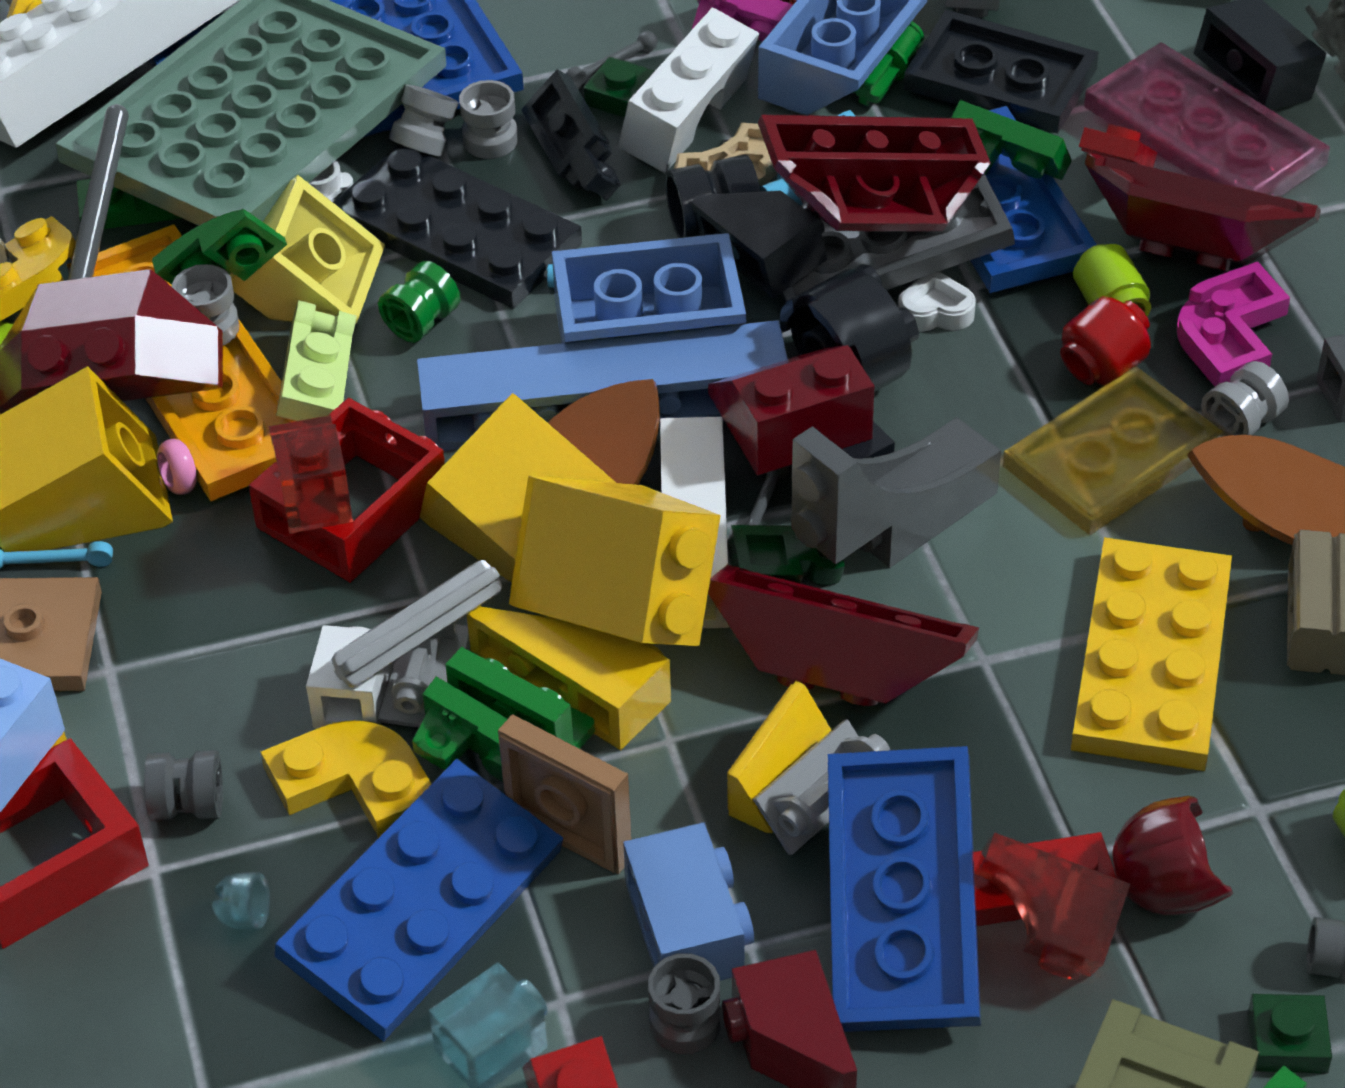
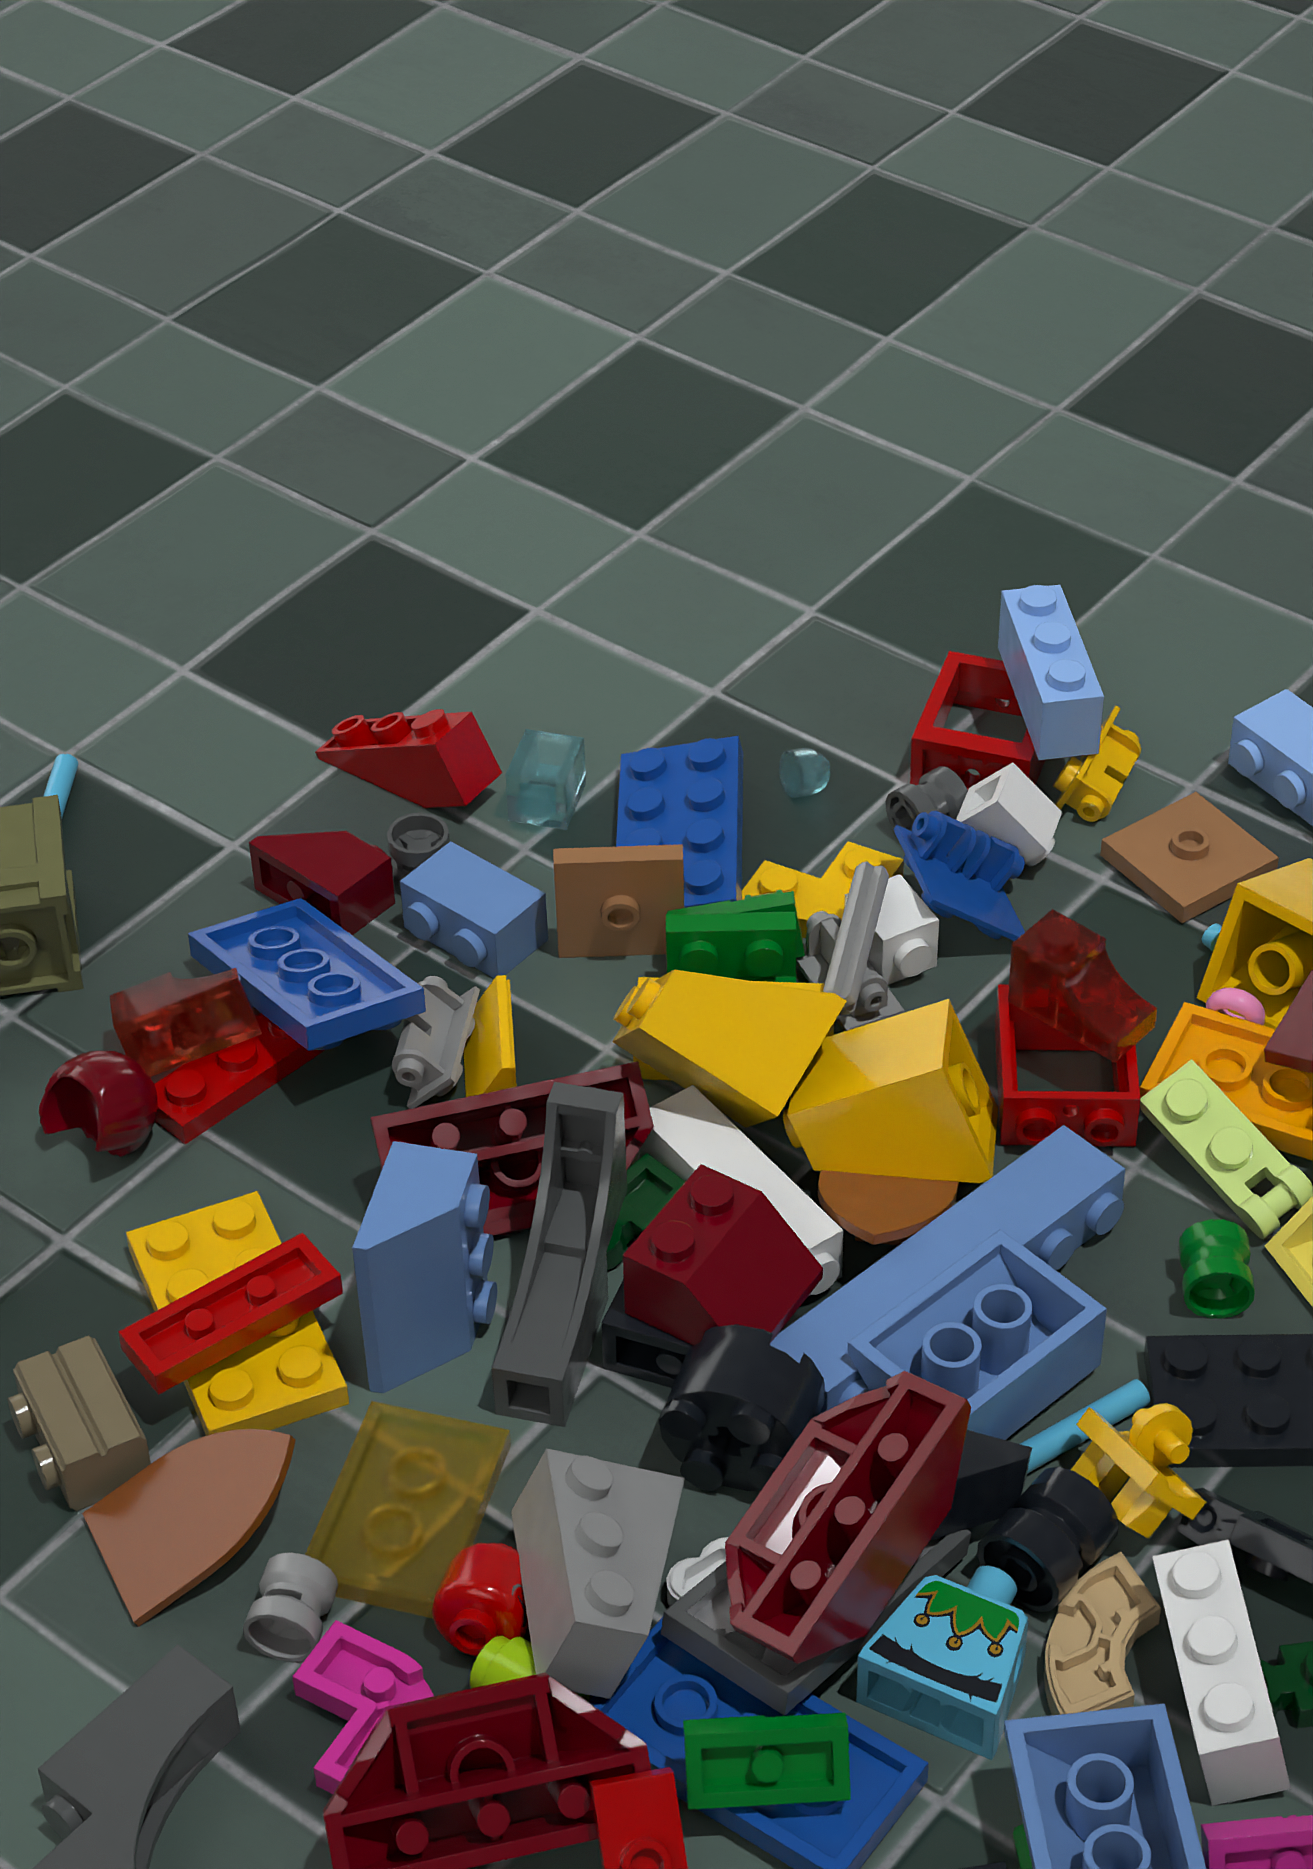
camera: 145 degrees right, 5 degrees down
none -> red plate [118,1232,343,1395]
none -> medium blue slope [352,1141,497,1393]
none -> light grey wedge [511,1448,685,1699]
none -> blue hinge [893,811,1030,946]
none -> white brick [956,762,1062,866]
none -> yellow hips [1071,1403,1206,1539]

